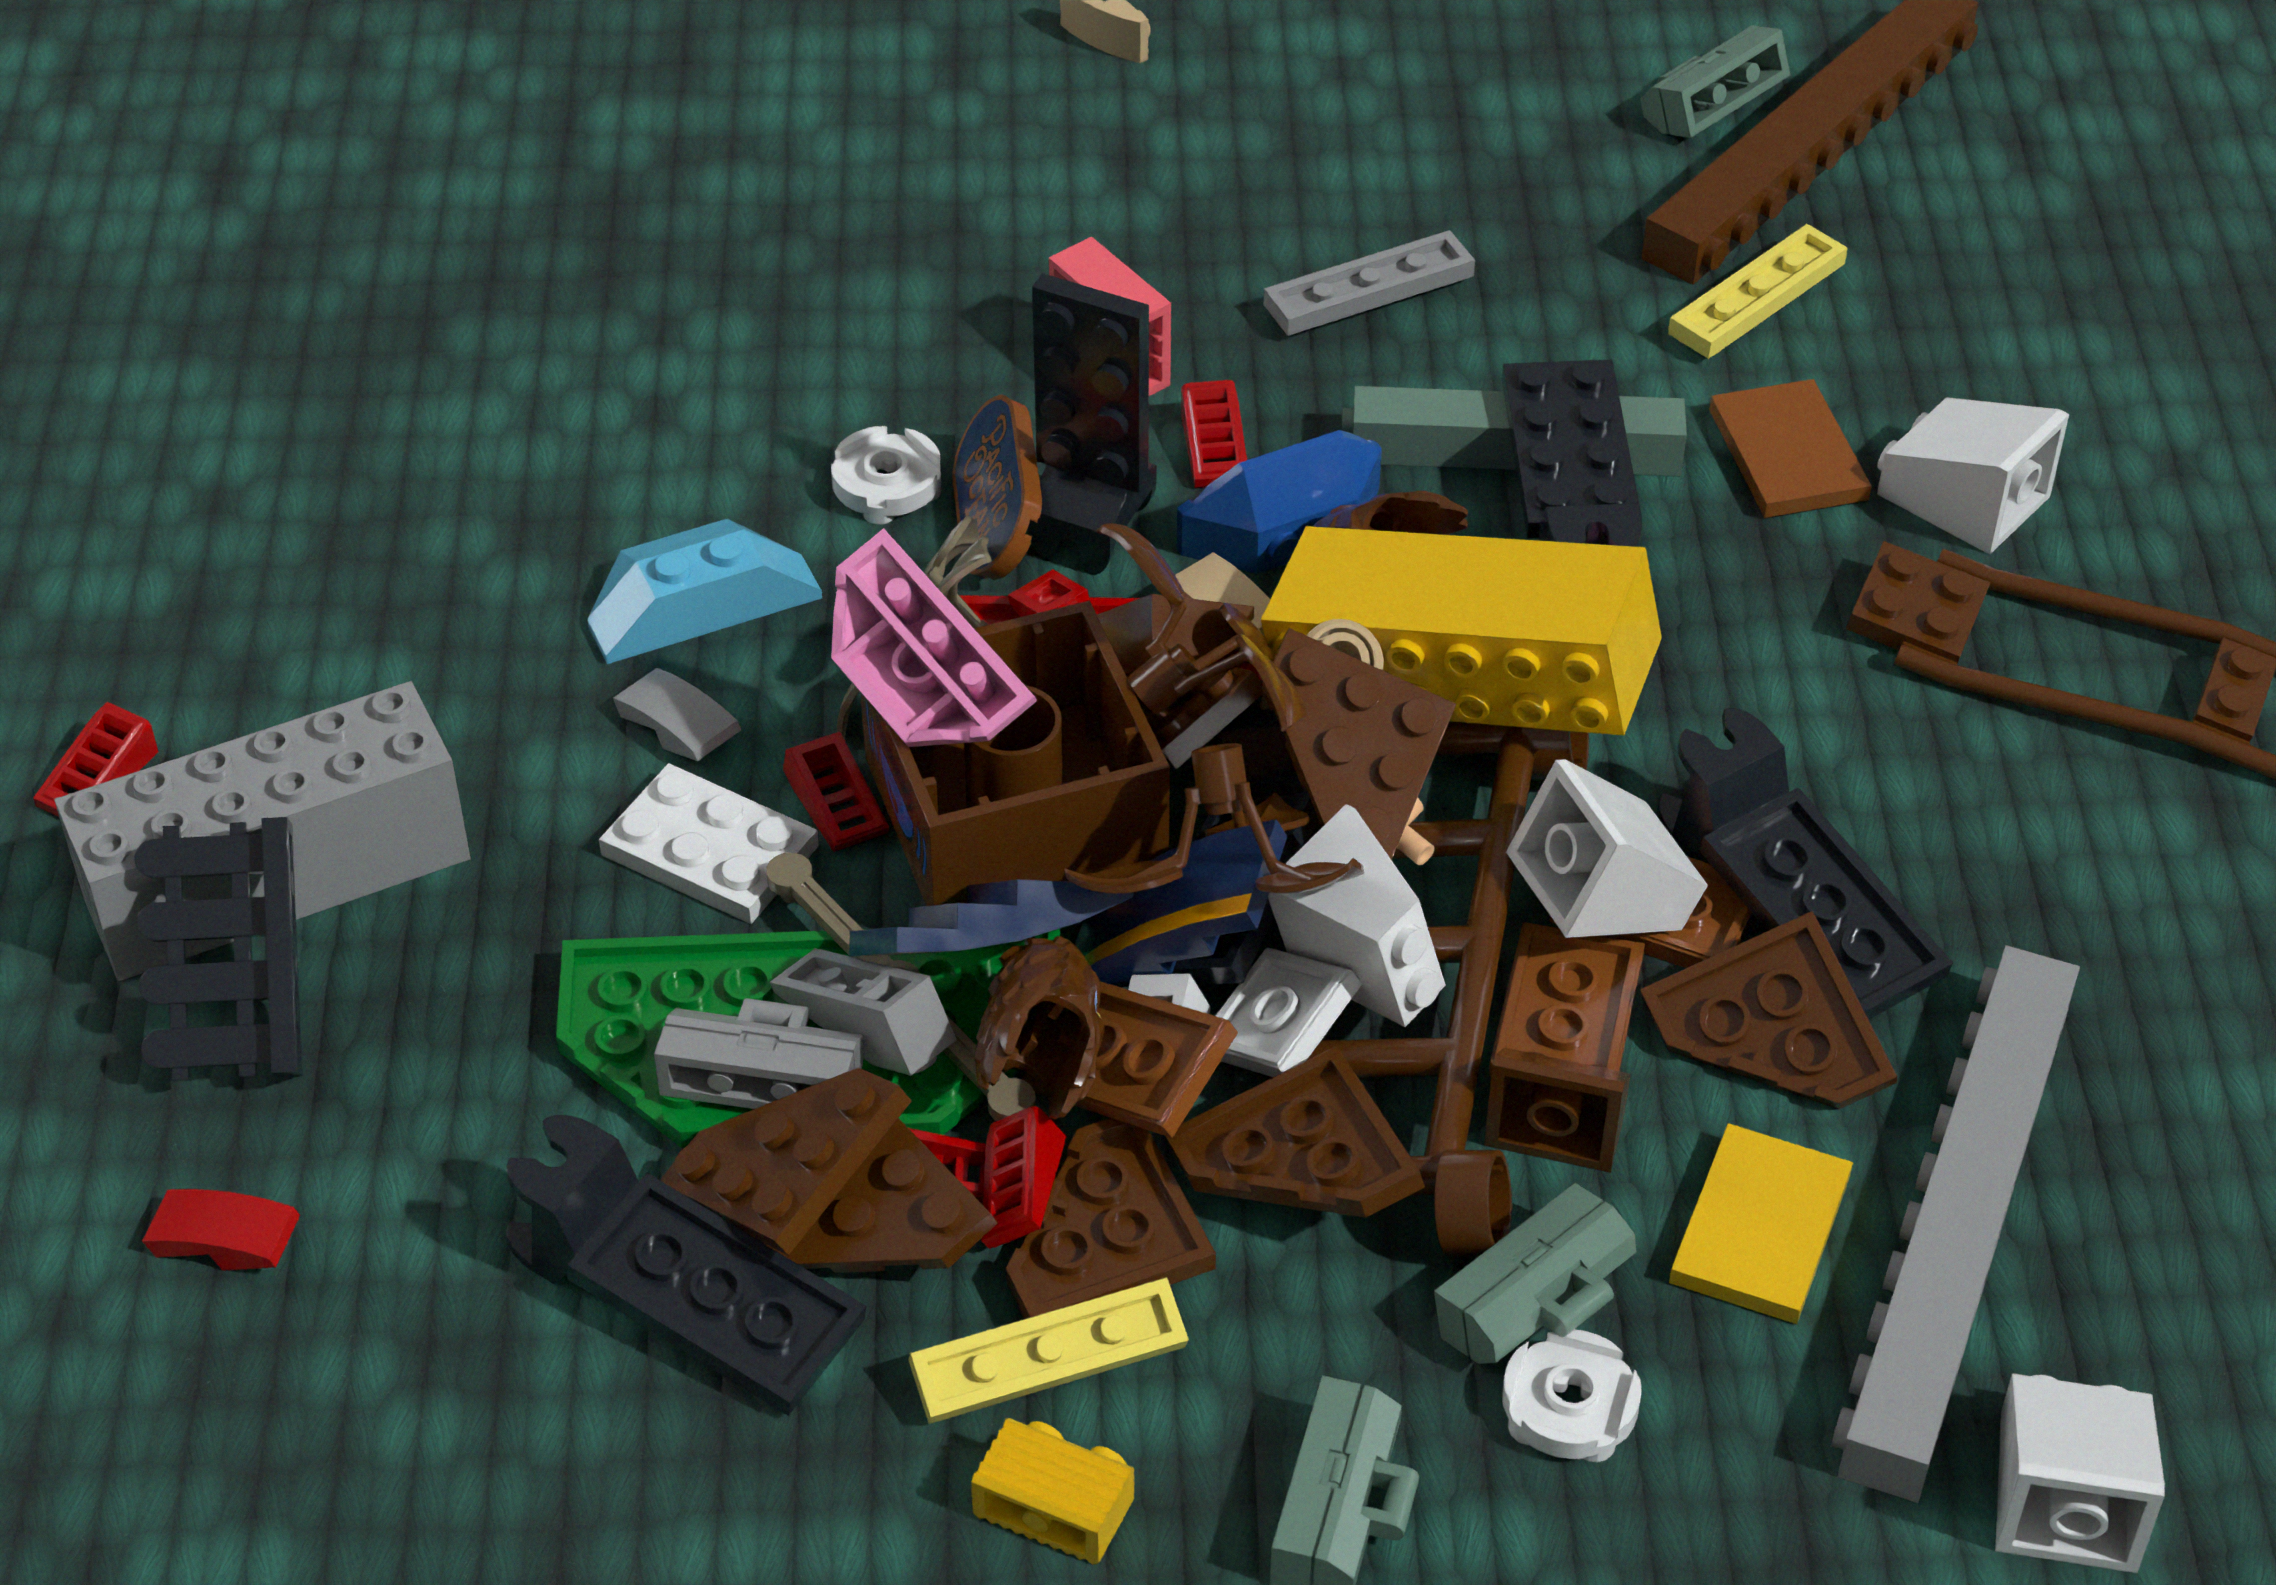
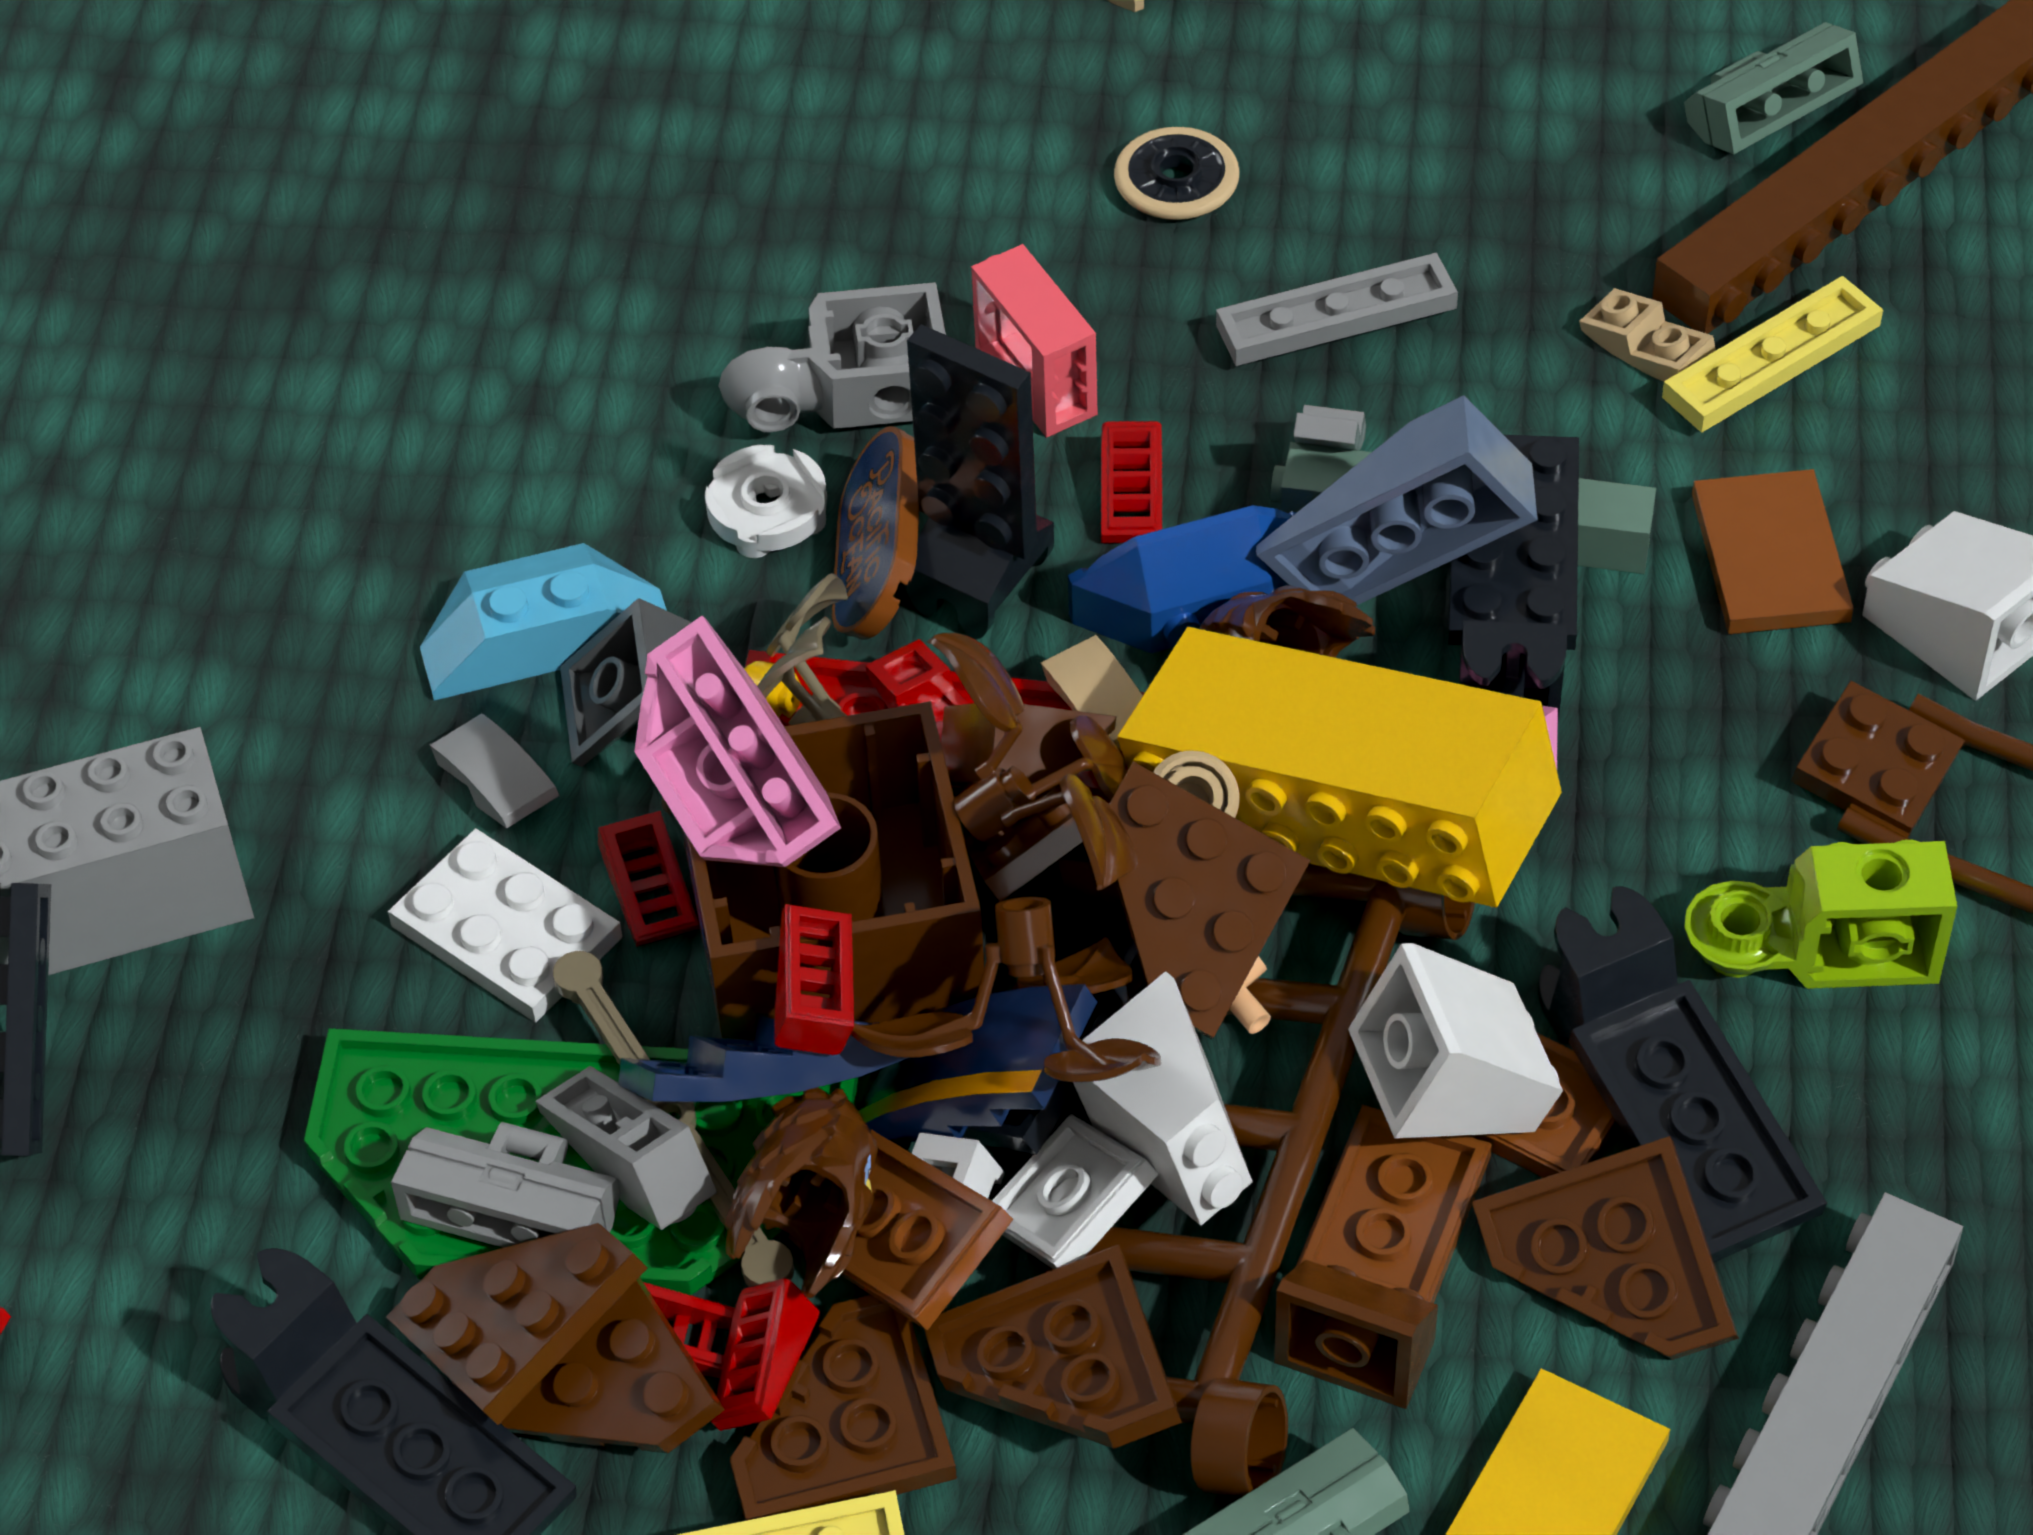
camera: 10 degrees right, 5 degrees up
none -> dark grey slope [560,598,692,767]
none -> light grey brick [719,282,946,432]
none -> red slope [774,904,854,1055]
none -> wheel [1114,127,1239,220]
none -> sand blue slope [1256,395,1538,605]
none -> light grey slope [1294,405,1366,450]
none -> tan slope [1579,288,1716,382]
none -> lime brick [1684,840,1957,989]

